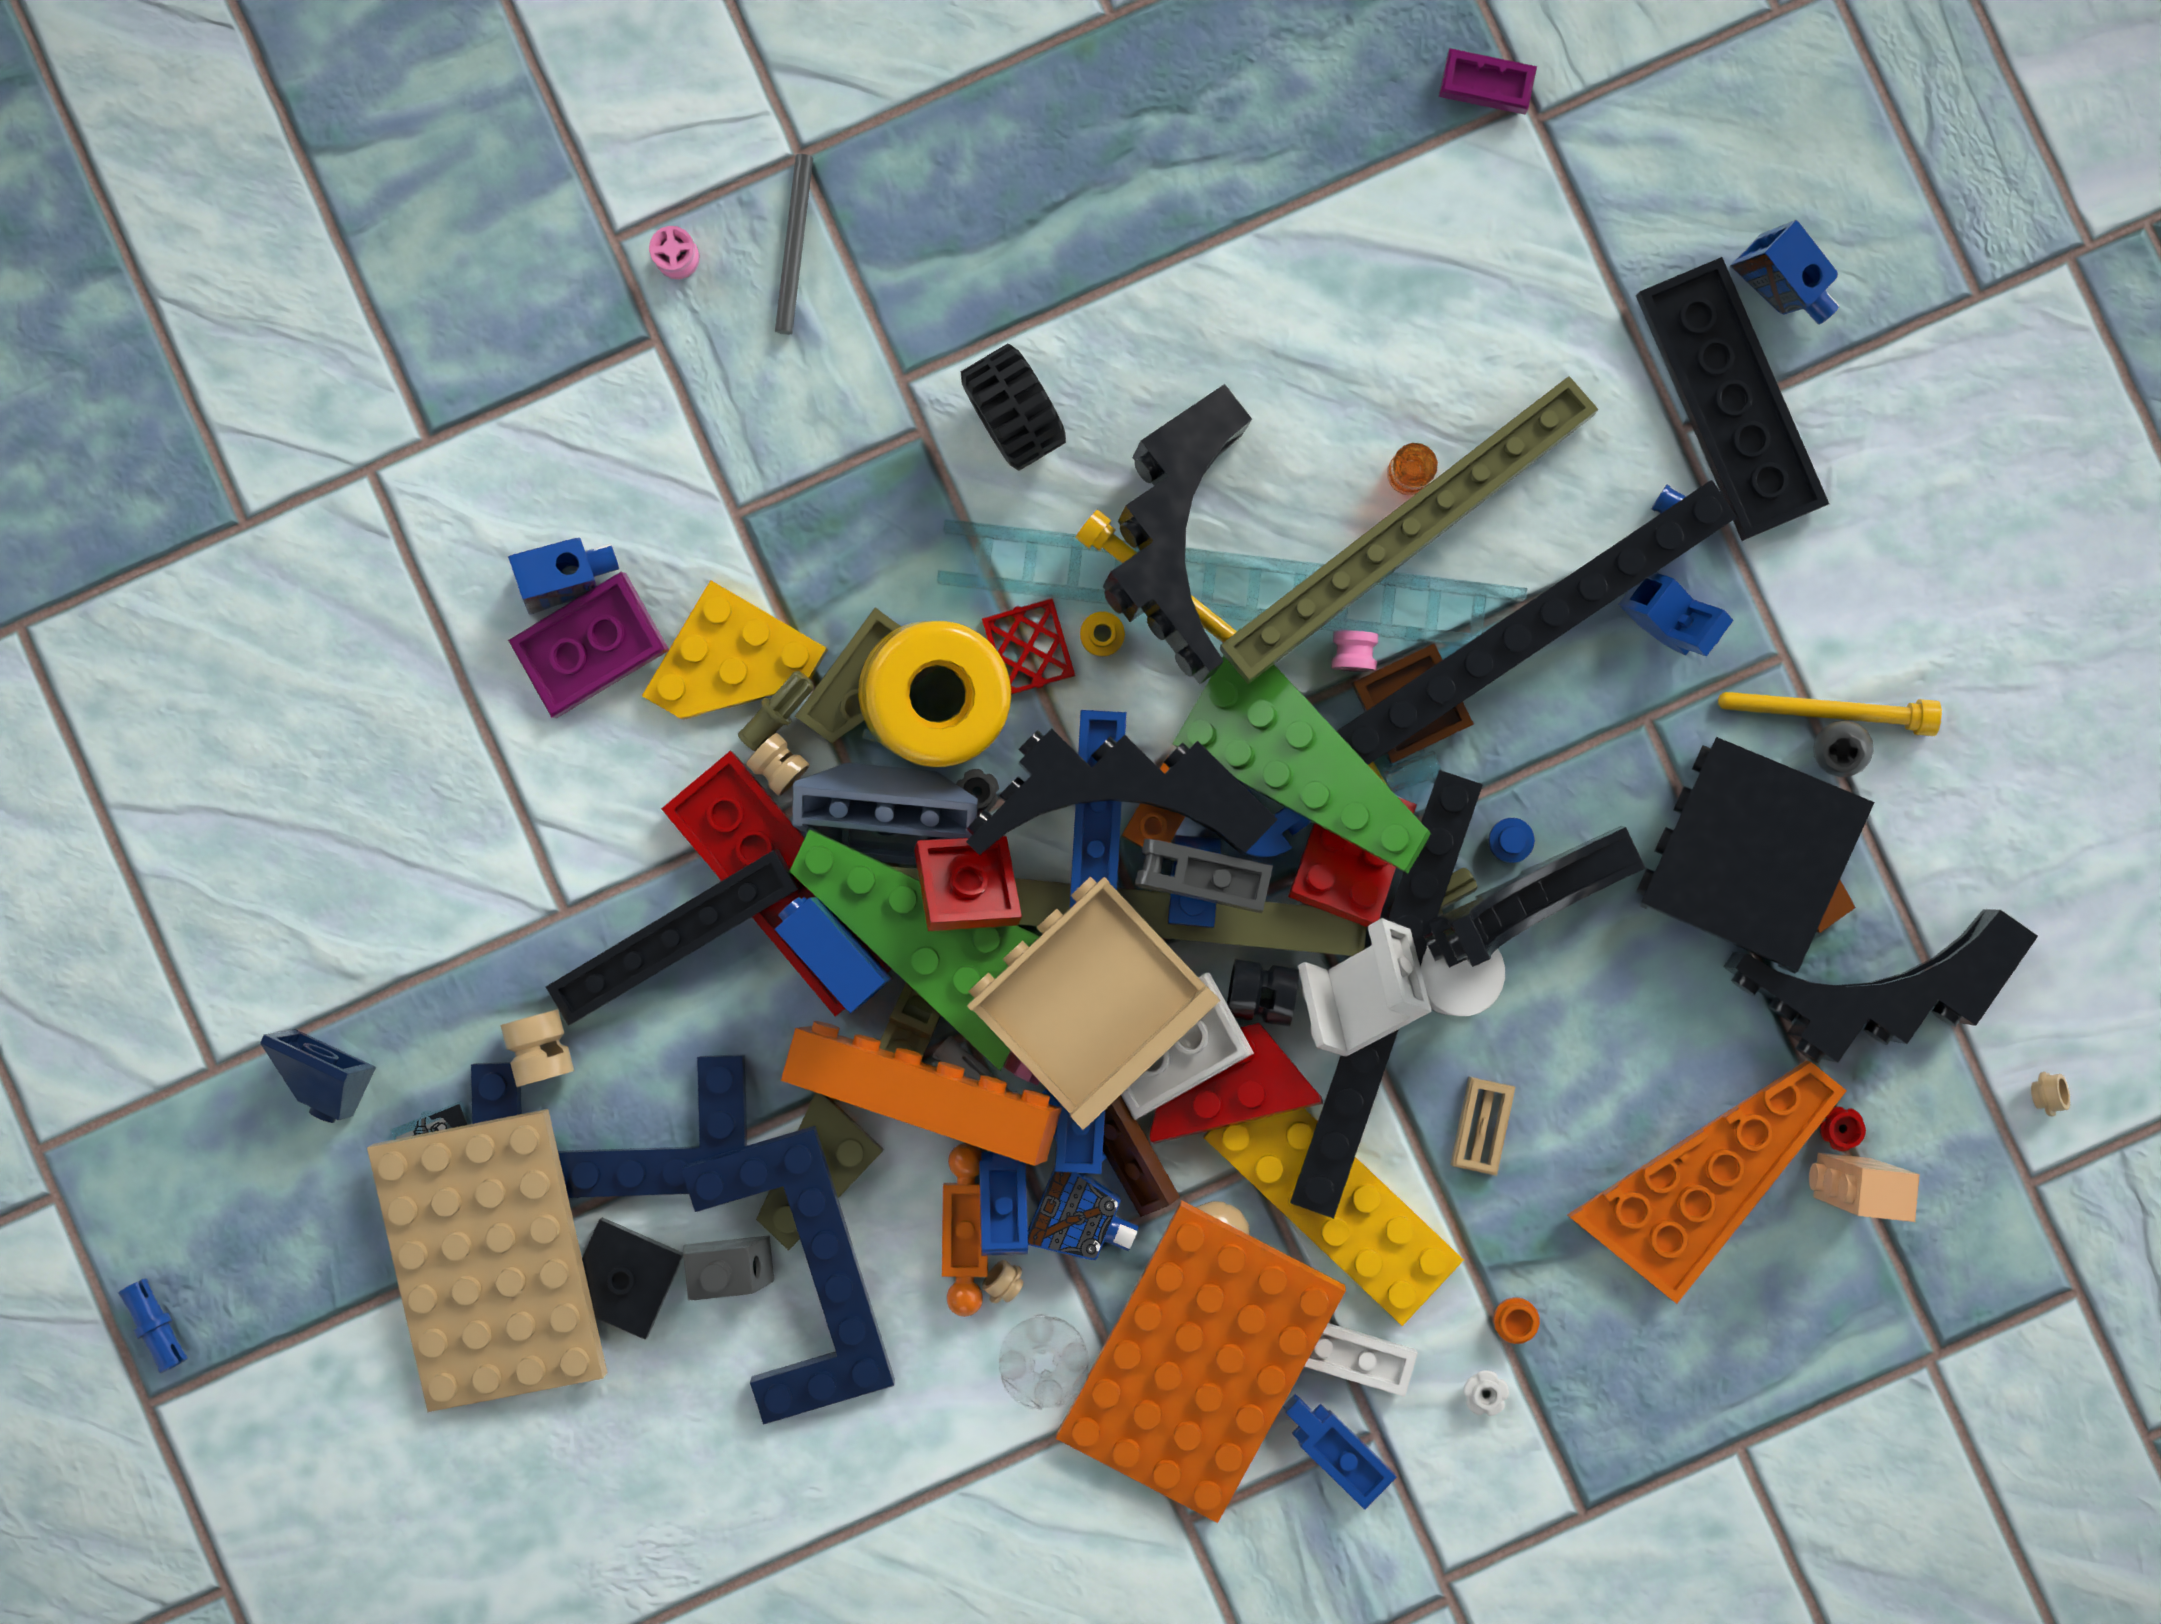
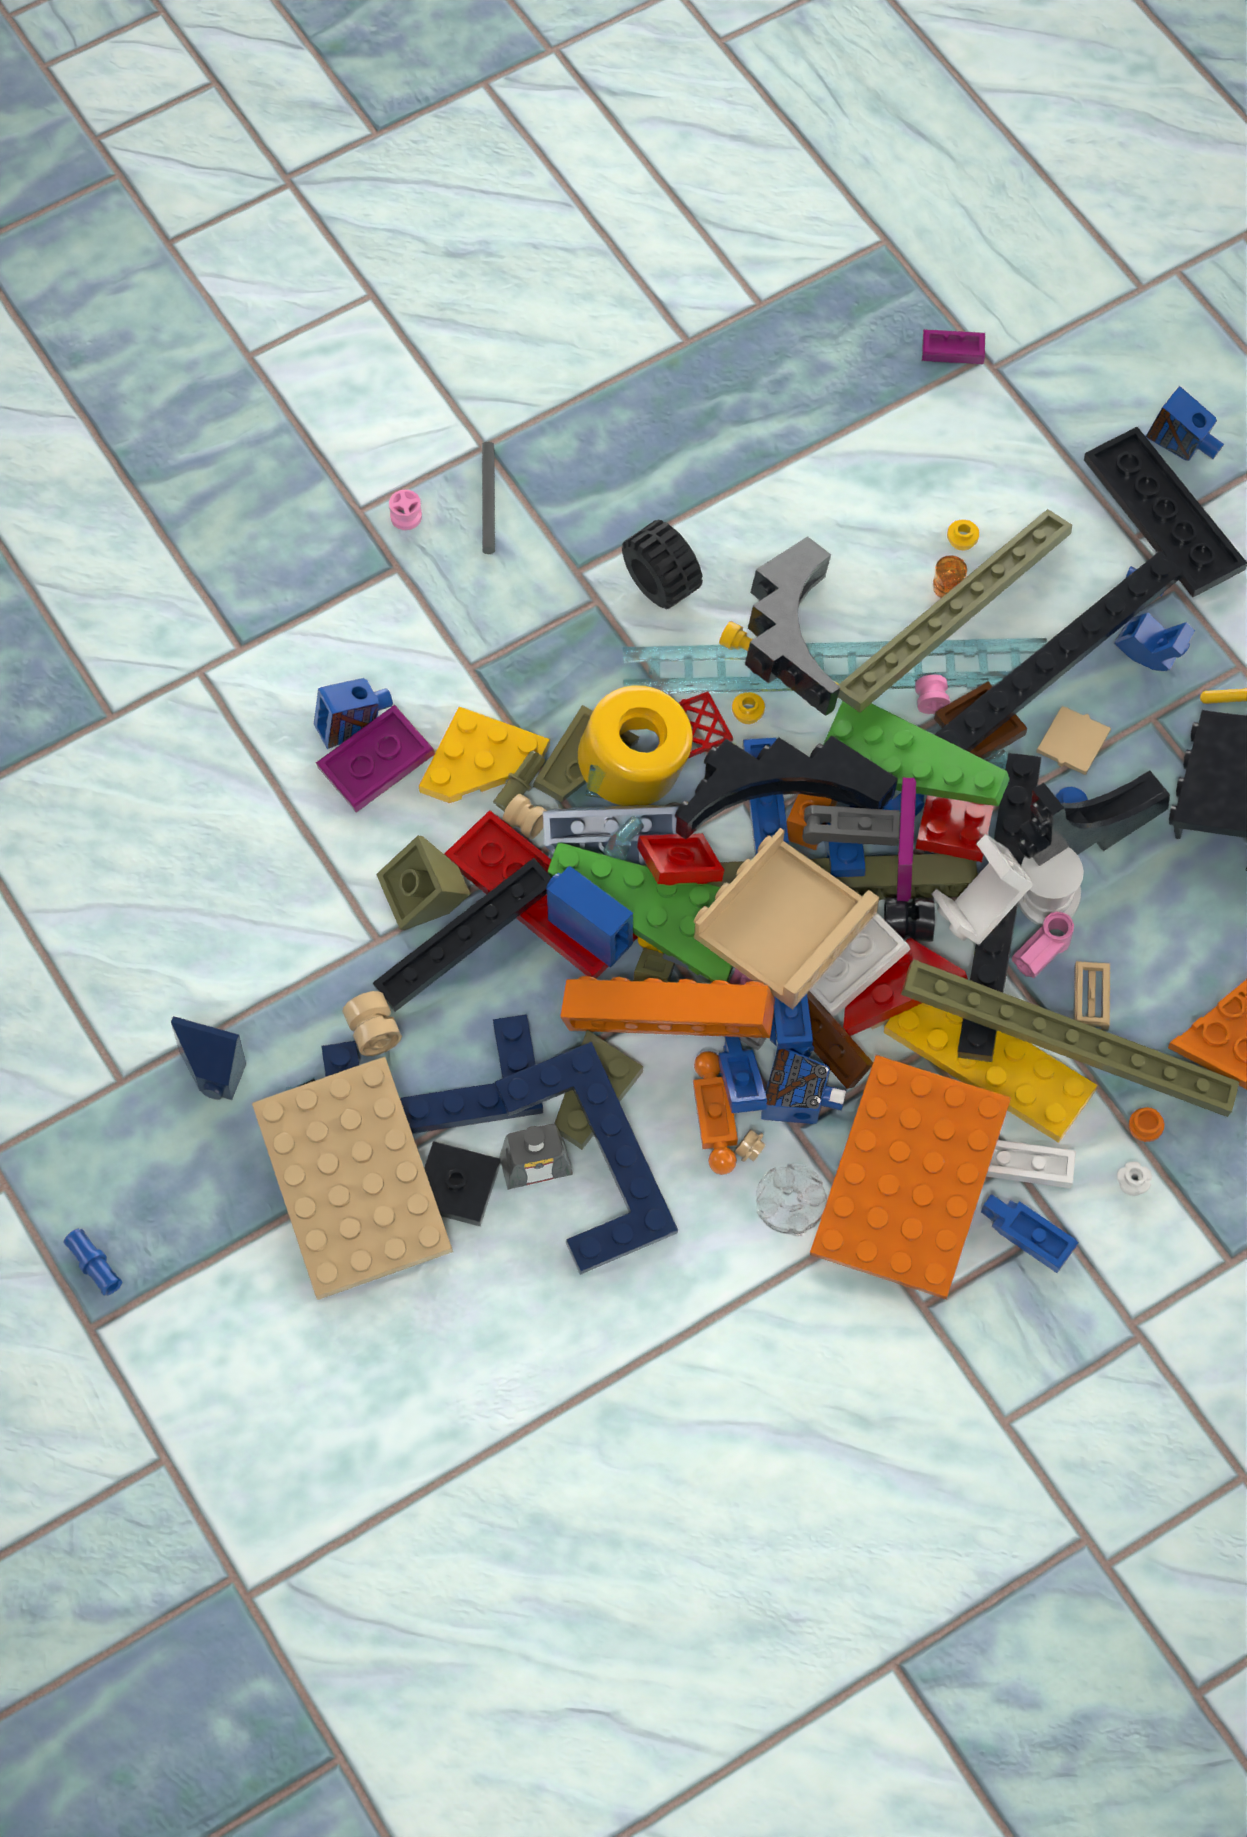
camera: 10 degrees left, 25 degrees down
none -> olive slope [376,835,471,930]
none -> clear light blue arm [604,816,644,860]
none -> magenta tile [897,777,916,901]
none -> olive plate [901,959,1240,1117]
none -> yellow plate [947,519,979,551]
none -> bright pink piece [1012,912,1074,978]
none -> tan piece [1037,706,1111,775]

